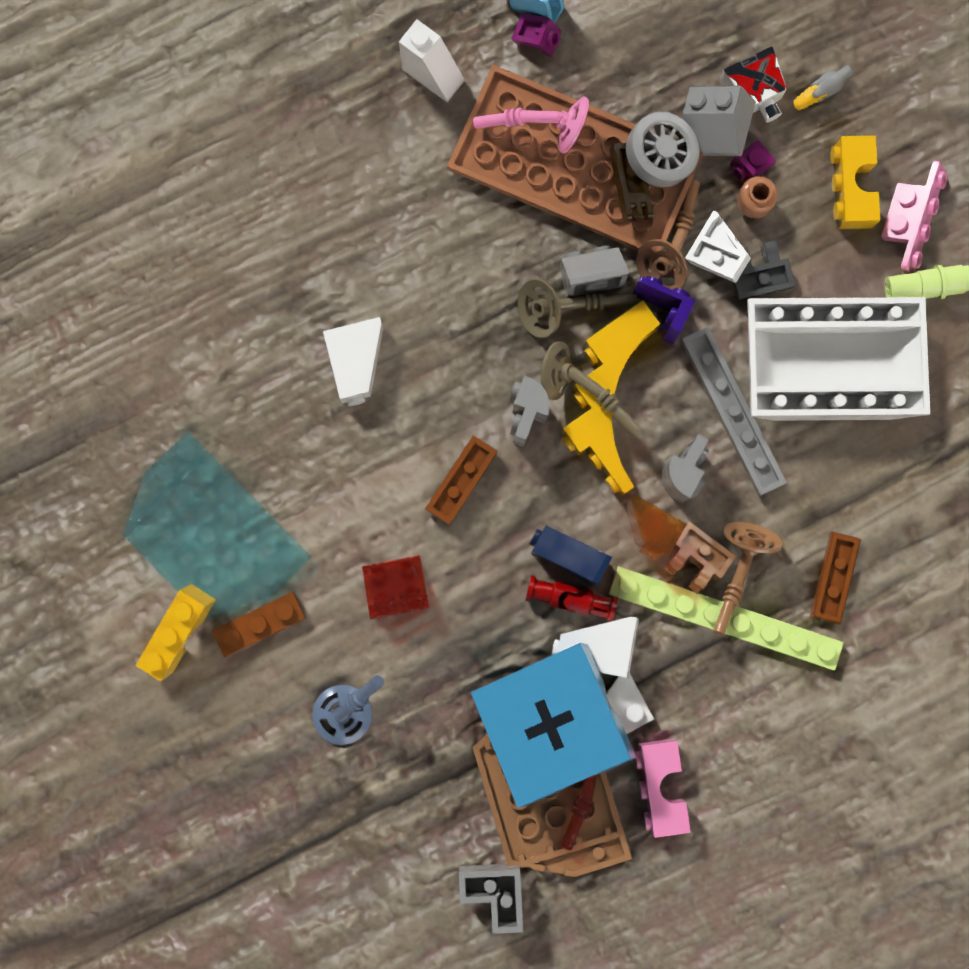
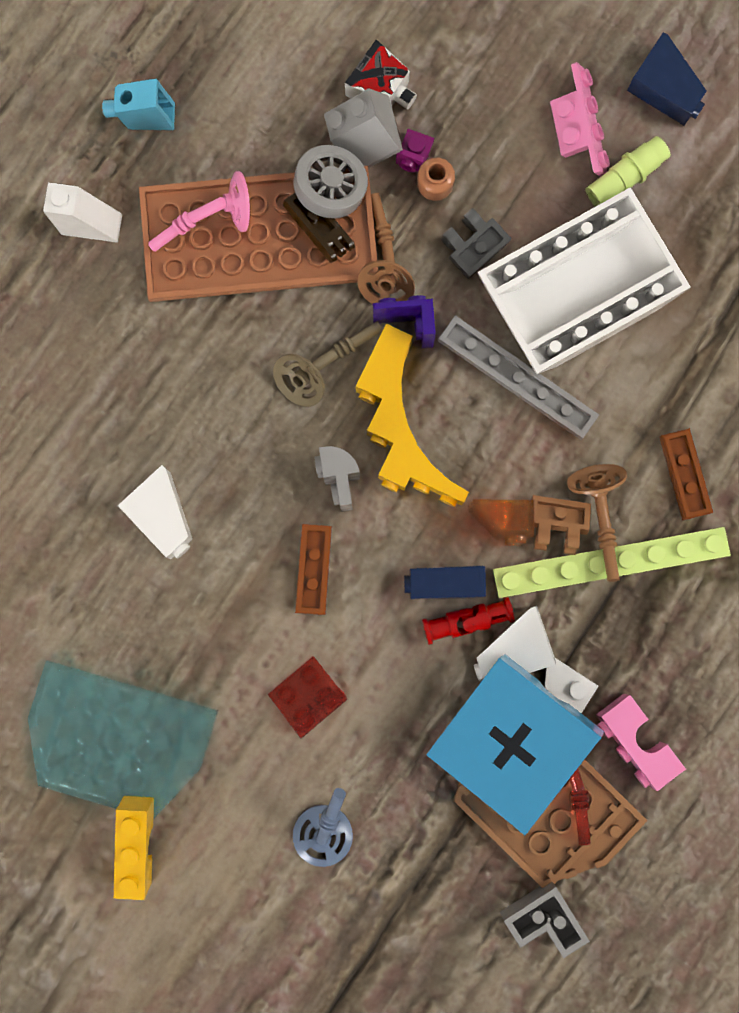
camera: 25 degrees left, 0 degrees up
dark orange plate [212,592,306,657] -> none
magenta bracket [511,13,561,57] -> none
dark tan dish [541,341,641,436] -> none
light grey slope [560,245,629,298] -> none
light grey brick [661,434,709,503] -> none
white wing [685,211,751,283] -> none
light grey piece [793,65,853,110] -> none
yellow arch [830,135,880,229] -> none

